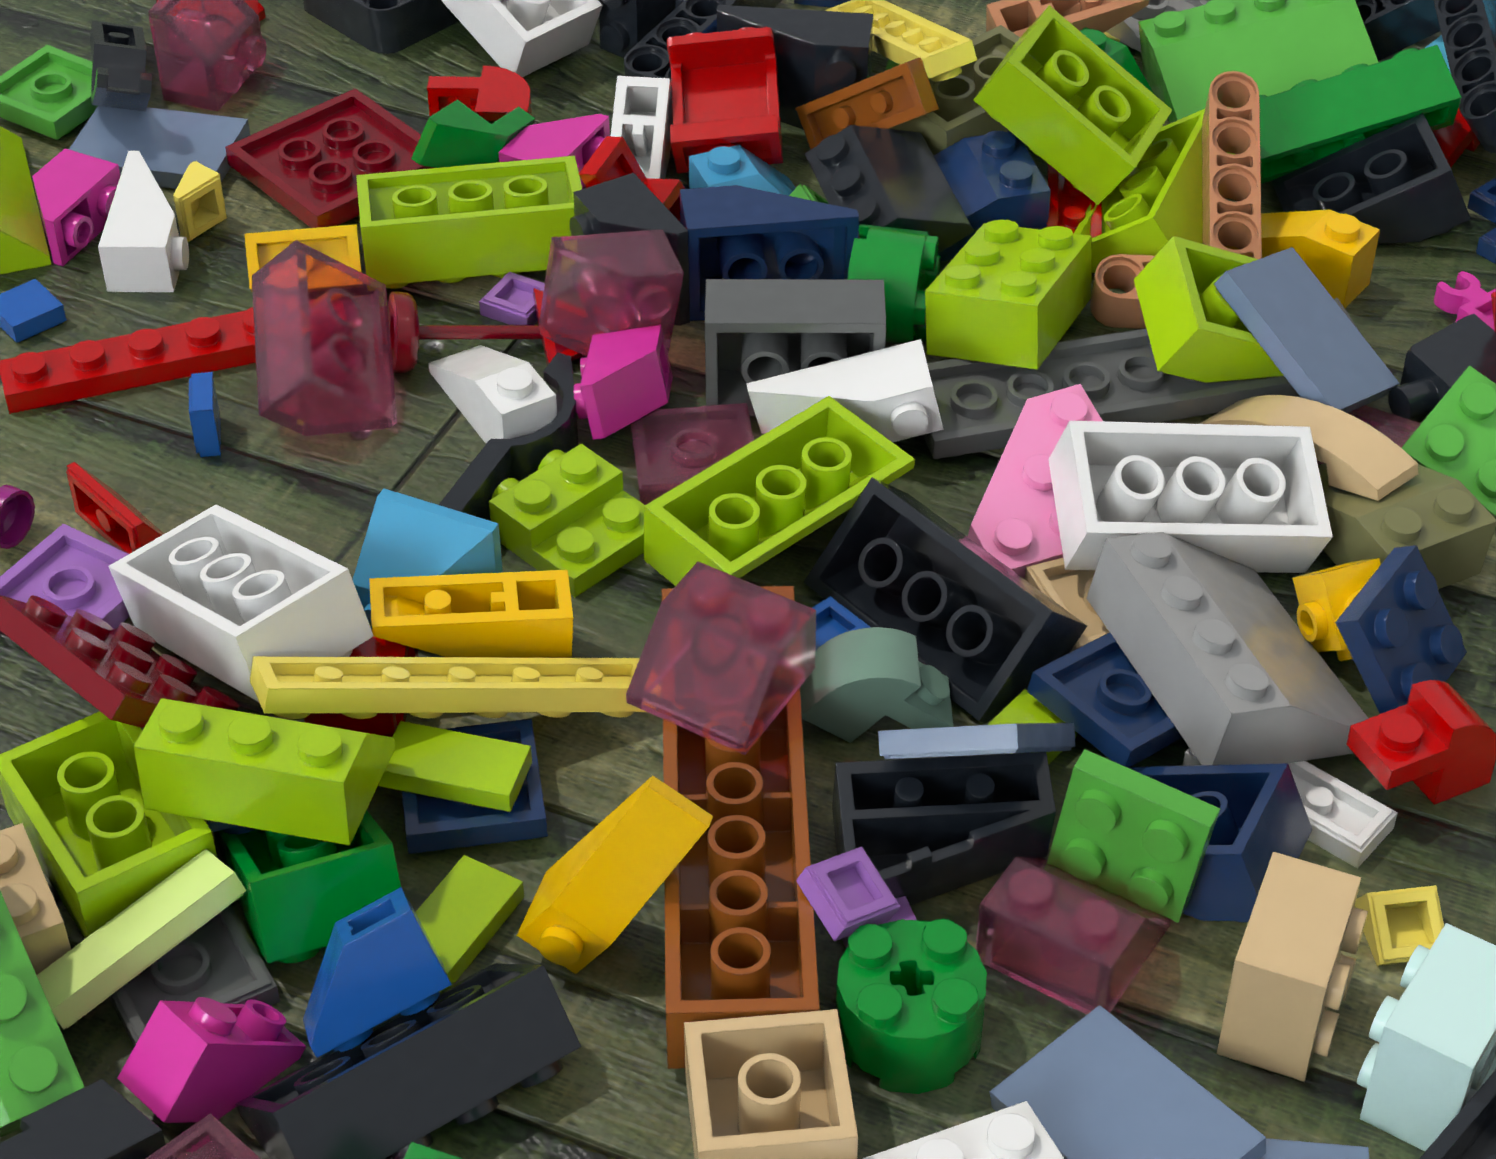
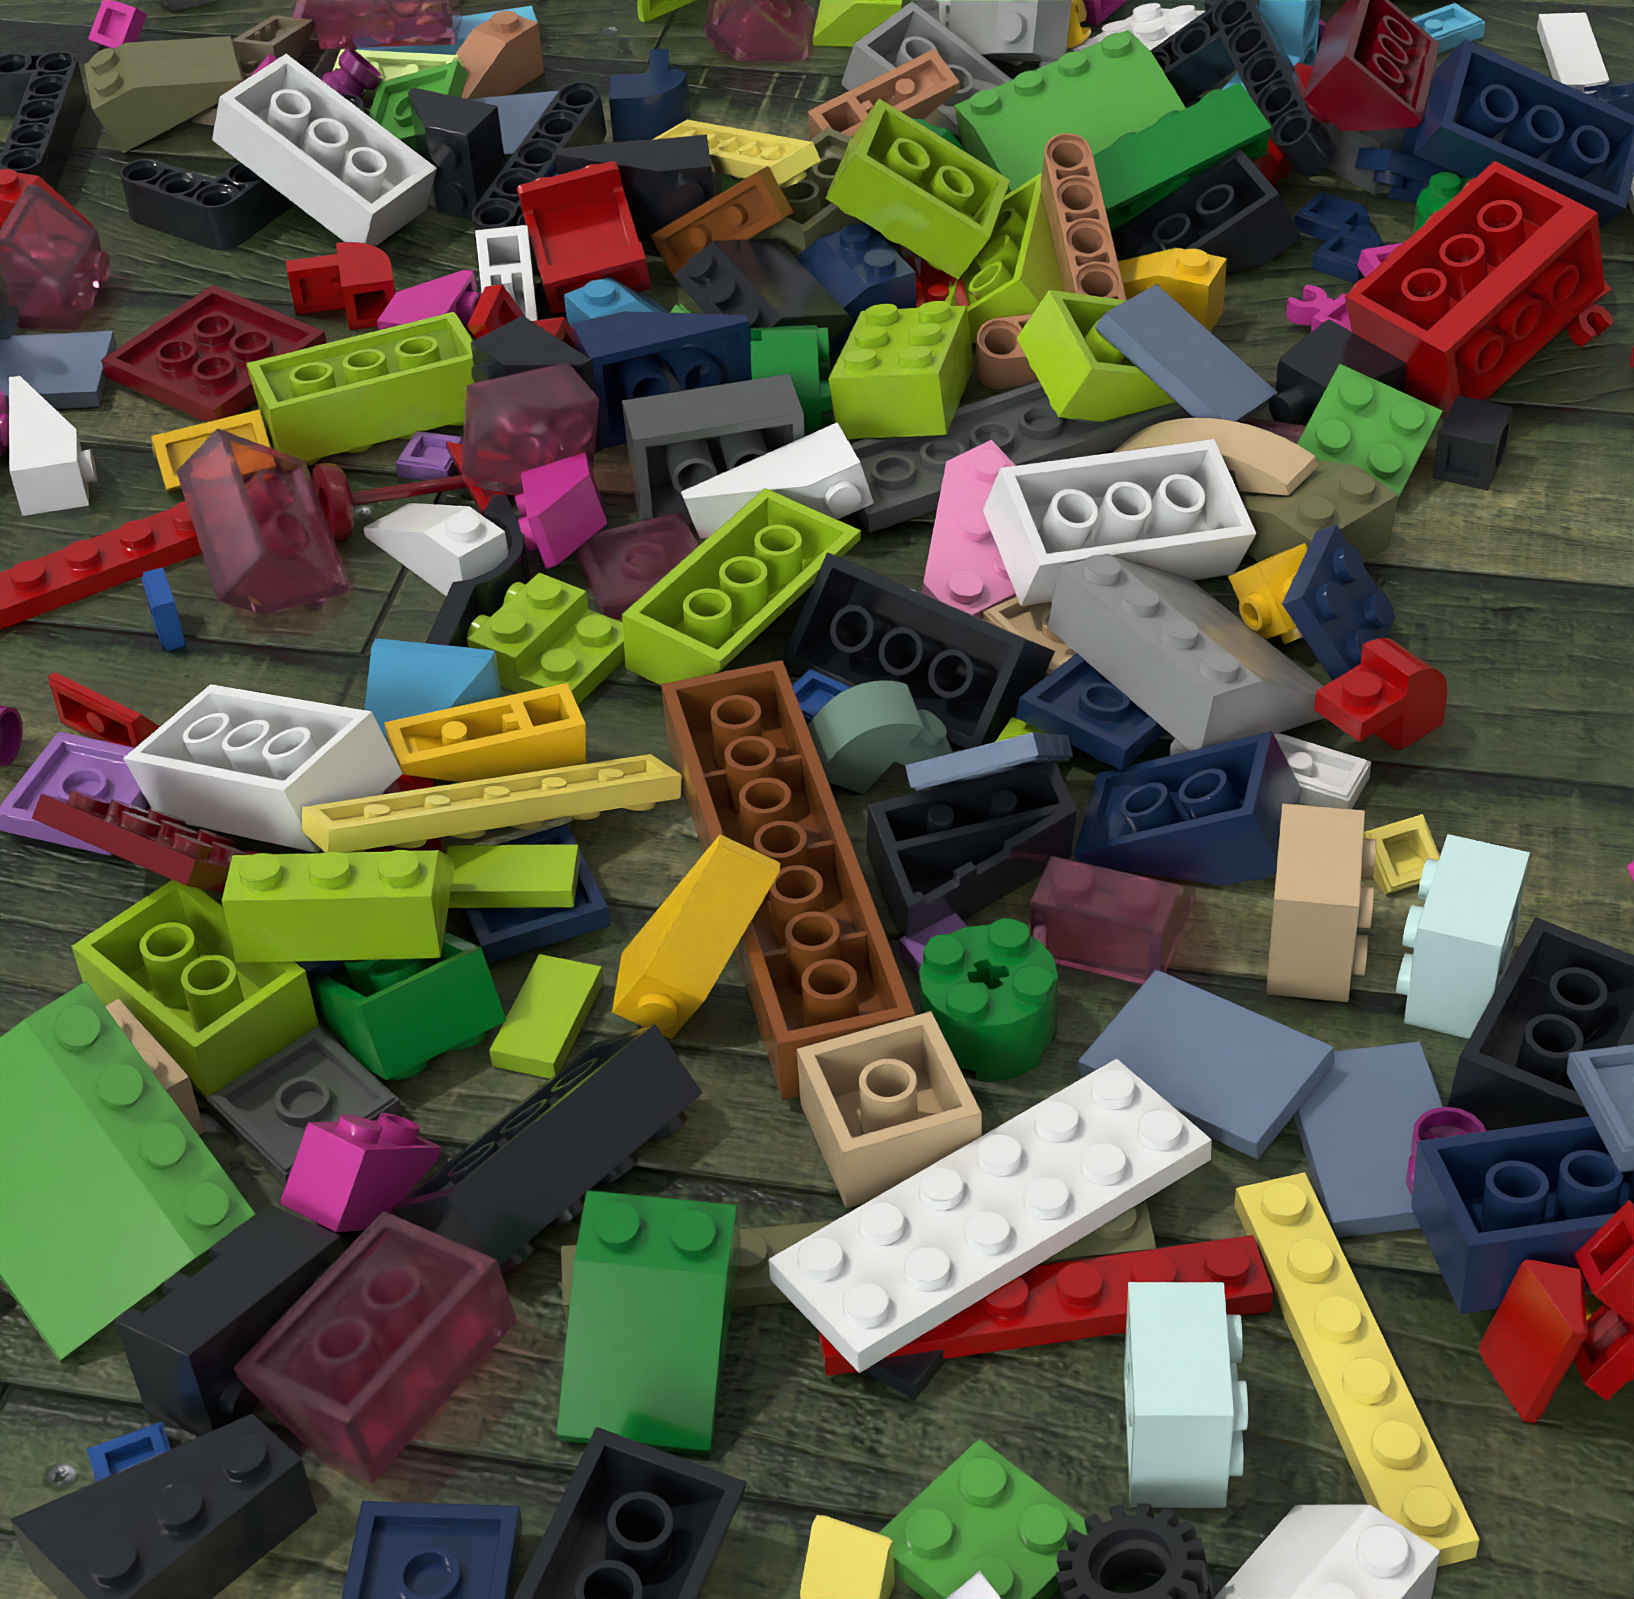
camera: 10 degrees left, 0 degrees up
yellowish green tile [37,849,246,1029] -> none
light yellow slope [173,161,227,242] -> none
blue slope [303,887,452,1058] -> none
green slope [411,100,535,168] -> none
clear pink slope [626,562,816,755] -> none
medium lavender tile [796,847,901,941] -> none
bright green plate [1047,749,1220,923] -> none

